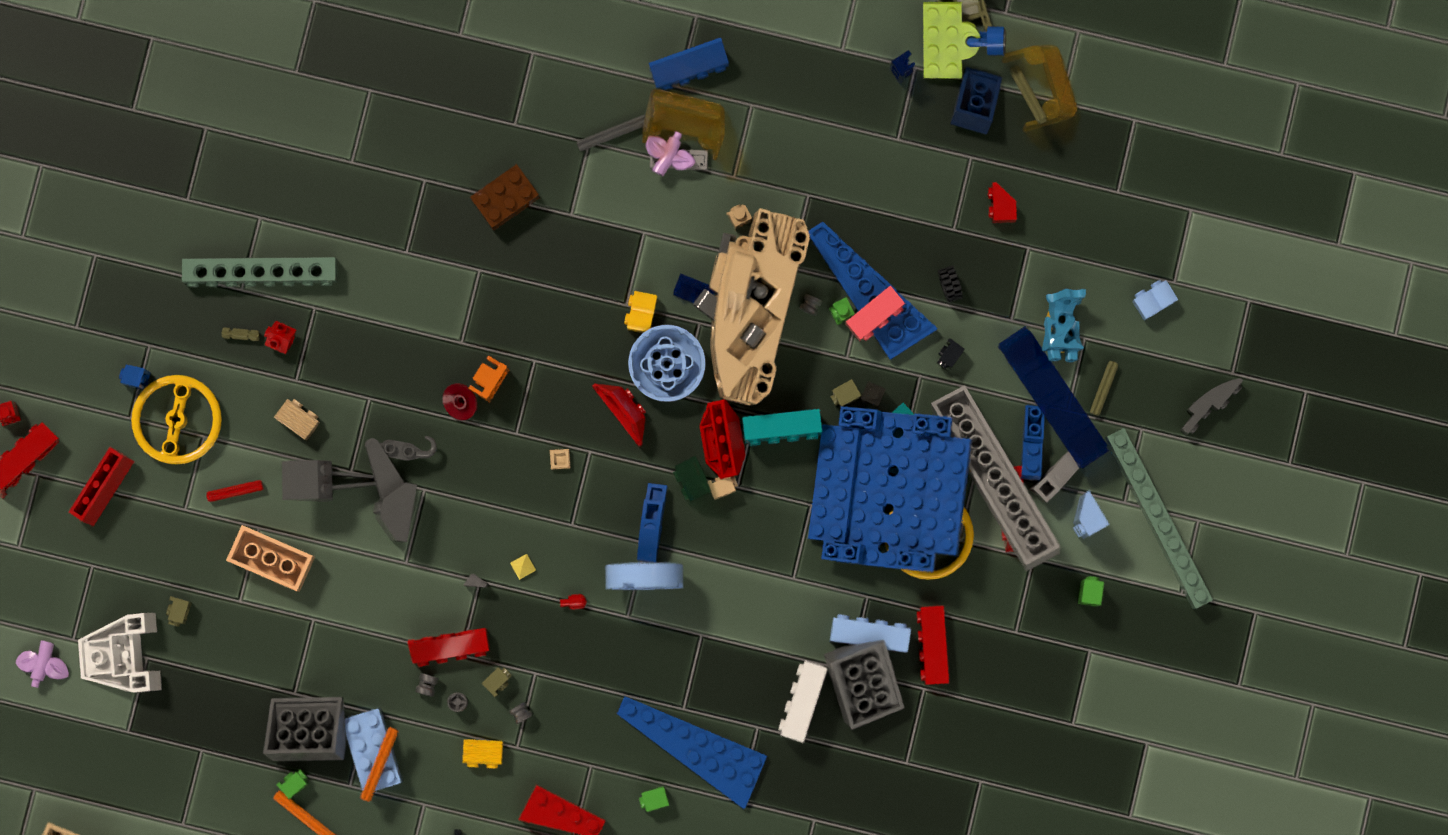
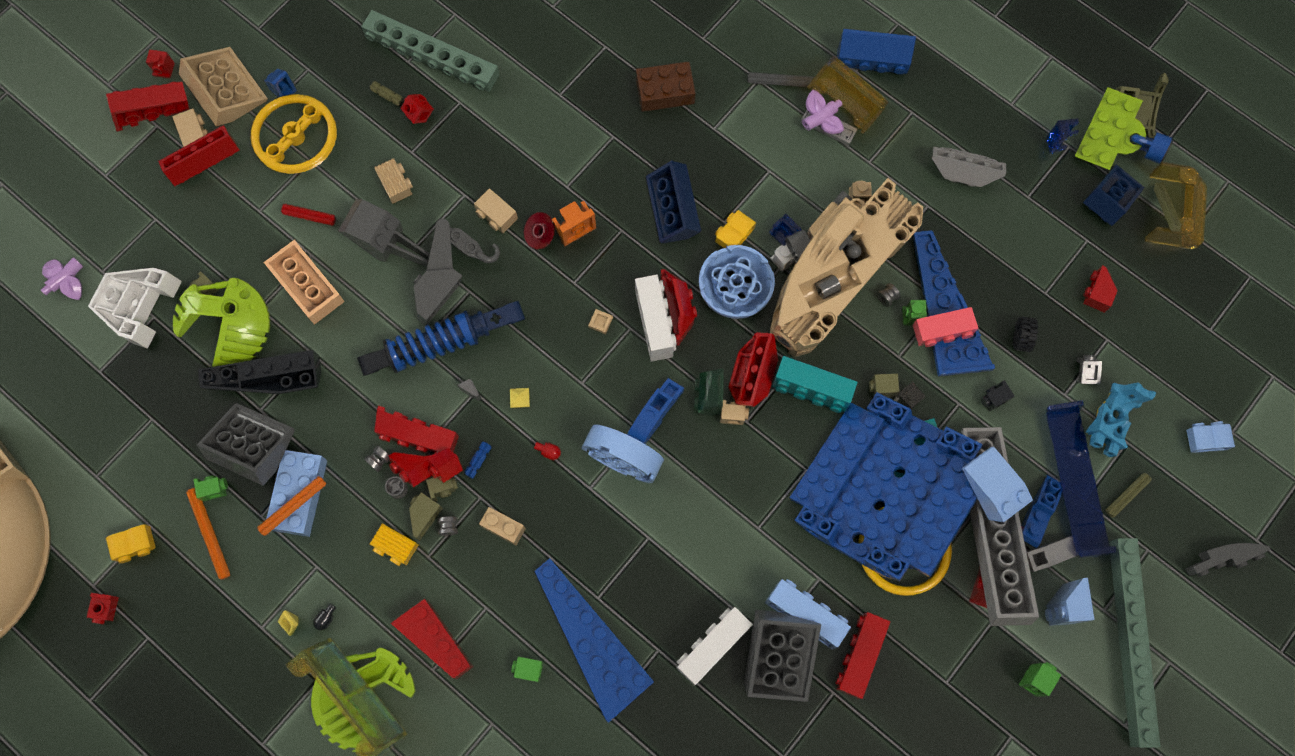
camera: 25 degrees right, 10 degrees down
none -> tan brick [172,109,208,147]
none -> lime piece [173,278,270,367]
none -> tan slope [179,47,268,126]
none -> black wedge [198,350,322,394]
none -> piece [357,301,525,376]
none -> red arch [388,448,463,487]
none -> olive slope [409,493,443,541]
none -> blue axle [464,442,491,478]
none -> tan brick [474,188,518,234]
none -> tan brick [479,507,526,546]
none -> white brick [635,275,677,362]
none -> dark blue slope [646,161,701,244]
none -> white brick [770,245,795,272]
none -> light grey wedge [932,147,1006,187]
none -> light blue slope [962,447,1033,522]
none -> bracket [1077,355,1102,384]

